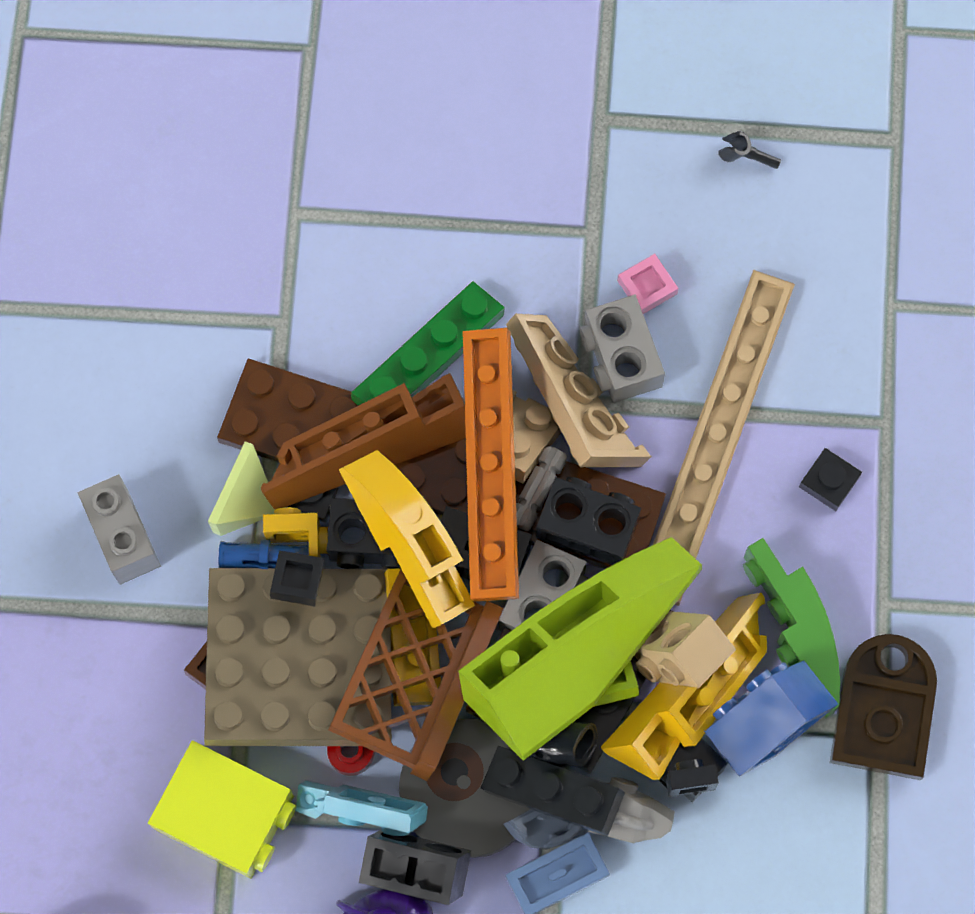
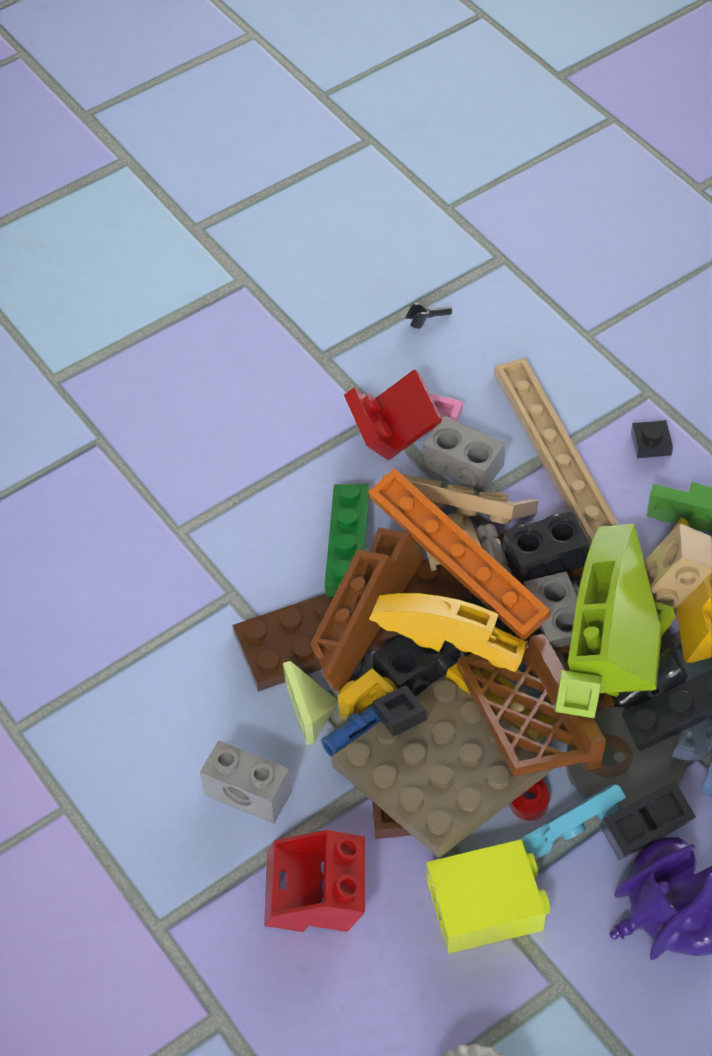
camera: 40 degrees left, 20 degrees down
none -> red piece [264,830,365,932]
none -> red bracket [344,370,442,461]
none -> lime plate [555,670,601,718]

